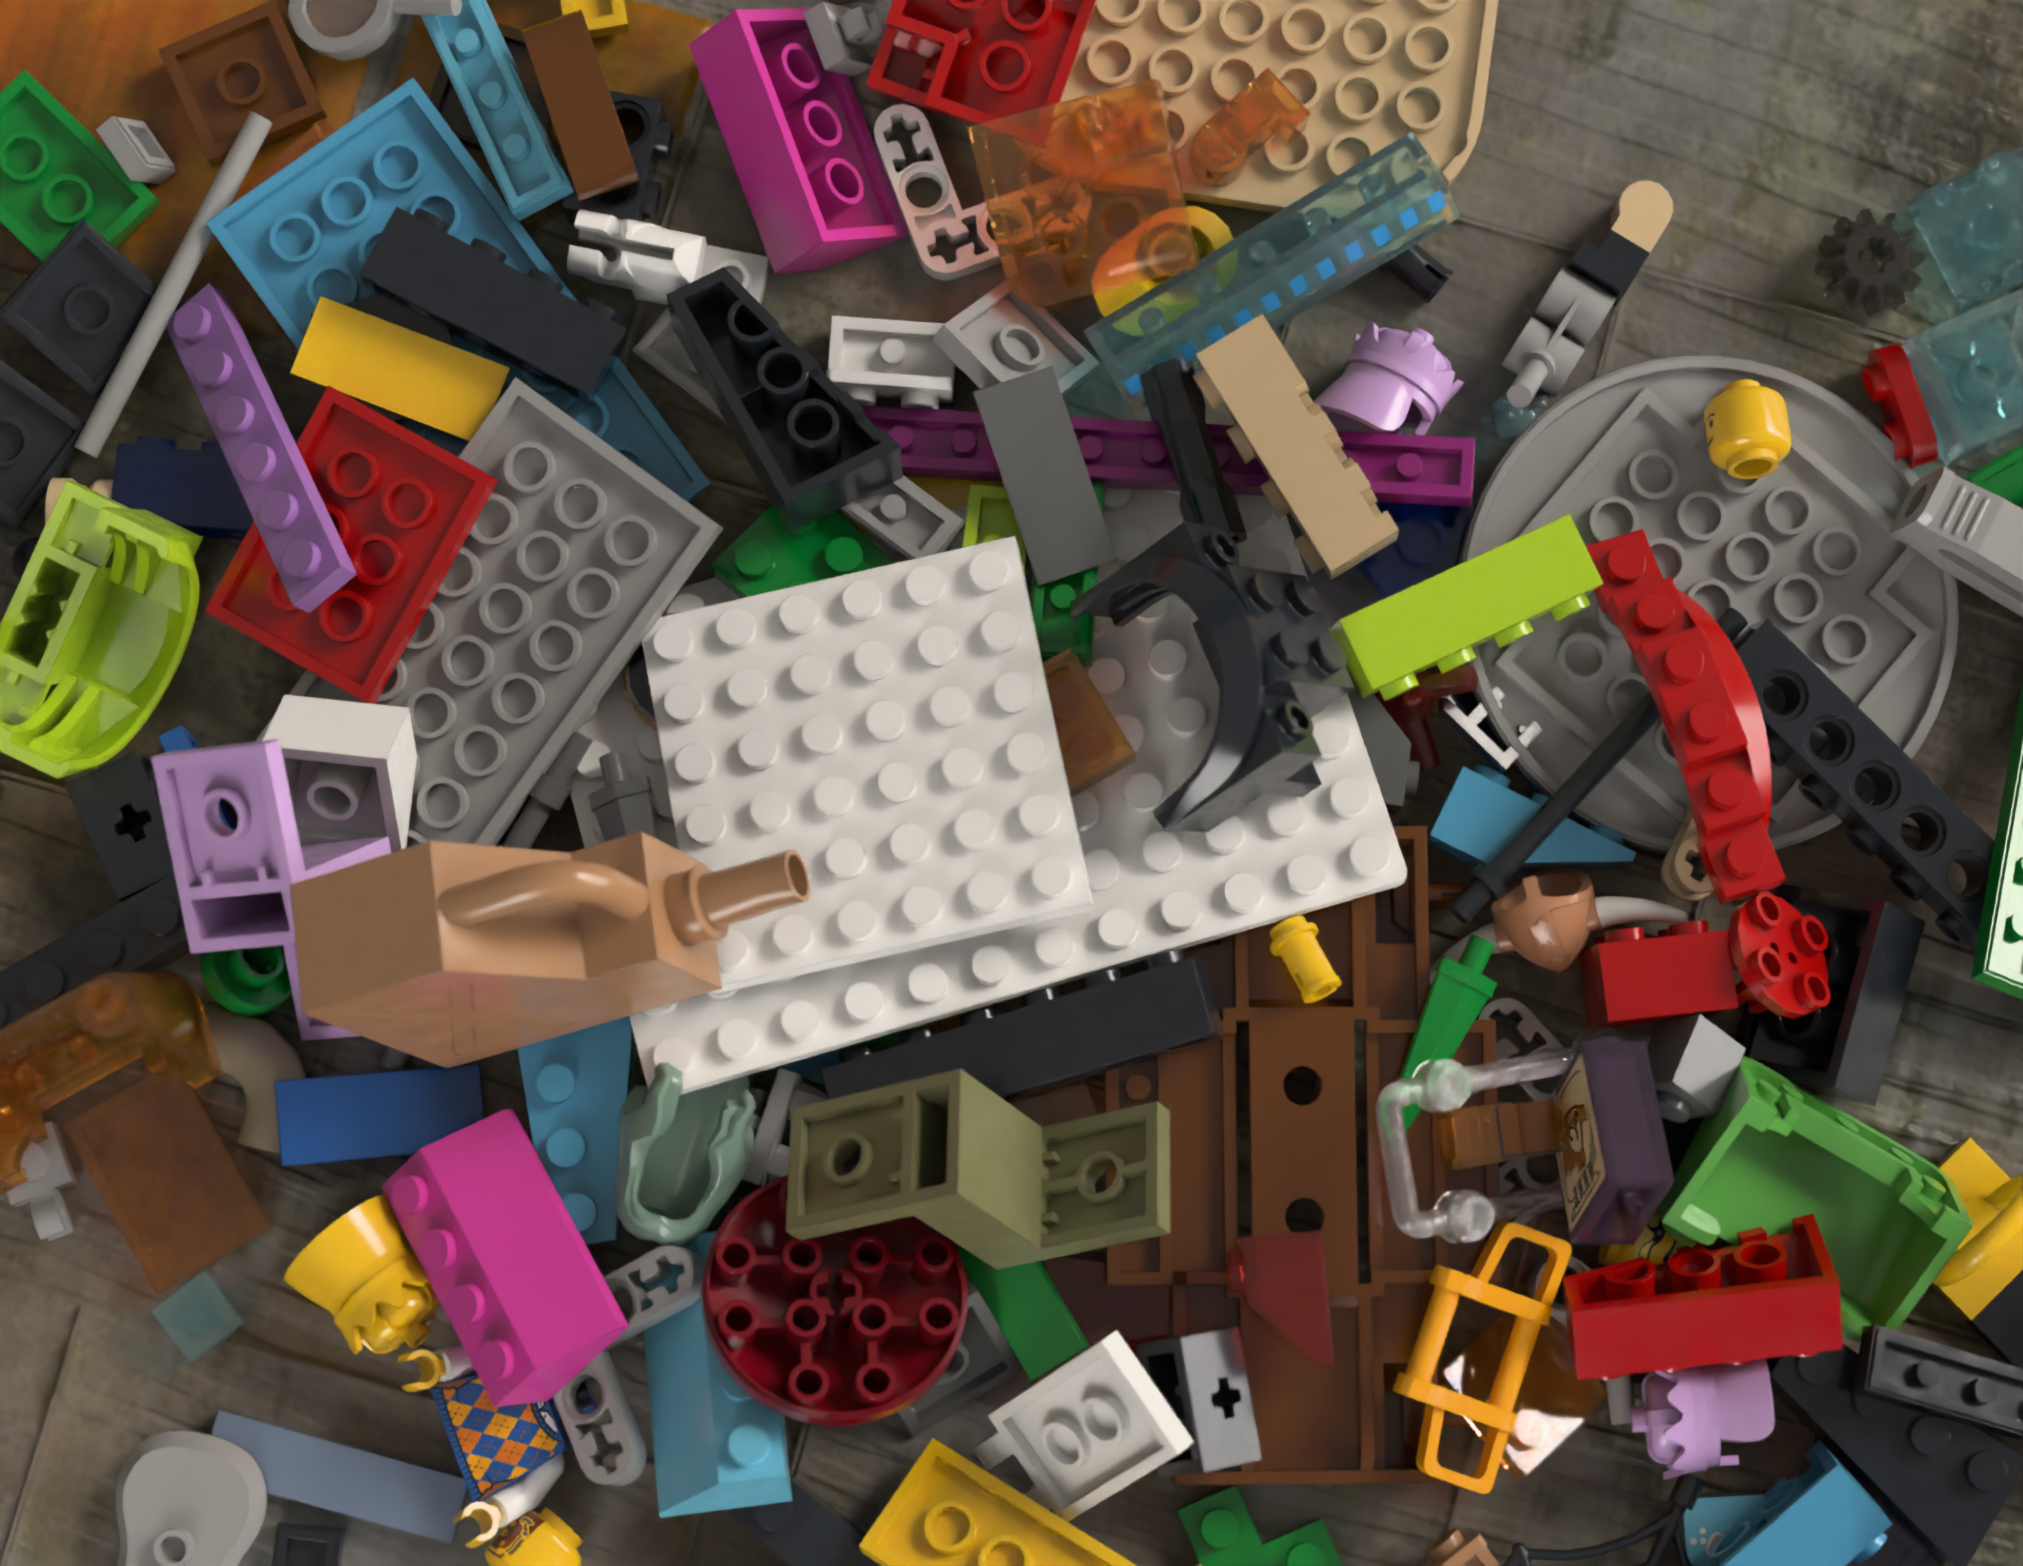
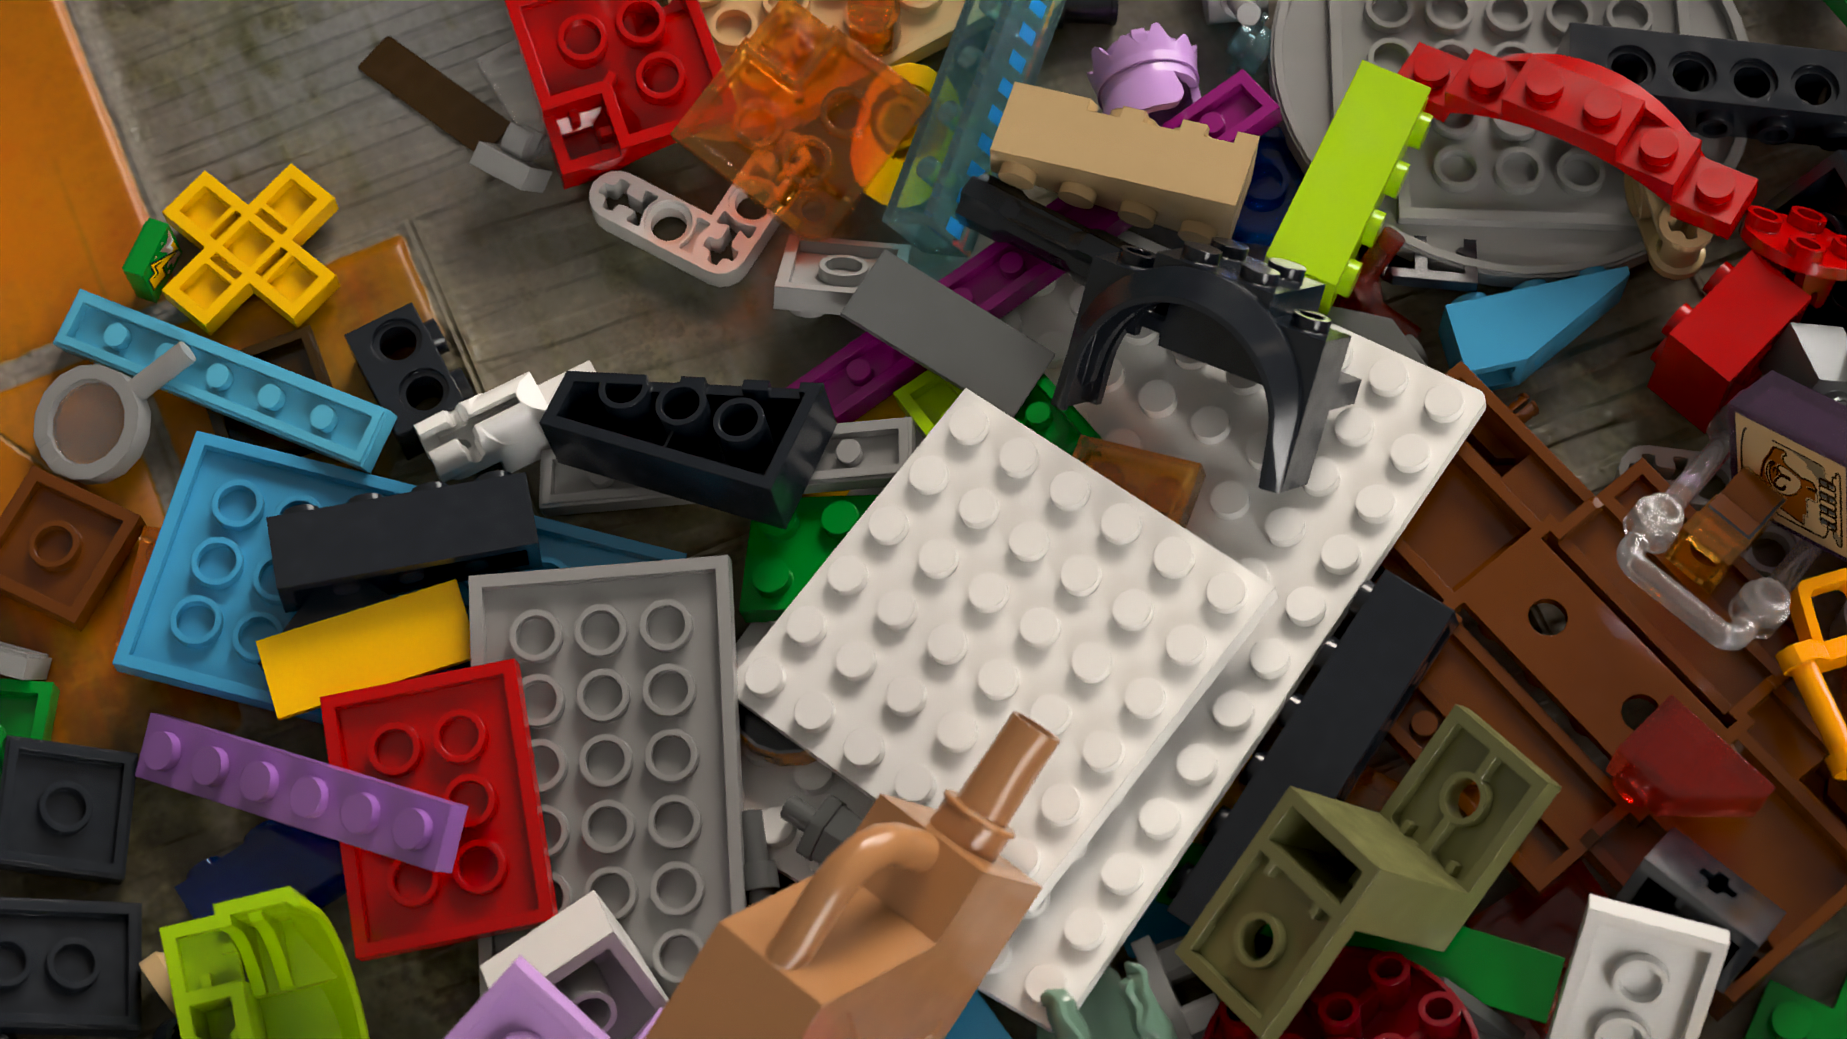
camera: 30 degrees left, 15 degrees down
light grey piece [74,111,273,458] -> none
reddish brown beam [521,10,640,201] -> none
dark pink slope [689,8,909,274] -> none
white bracket [826,316,955,410] -> none
yellow pin [1269,915,1342,1003] -> none
green bar [1390,934,1498,1150] -> none
nougat helmet [1430,867,1688,984] -> none
black bar [1448,607,1748,924] -> none

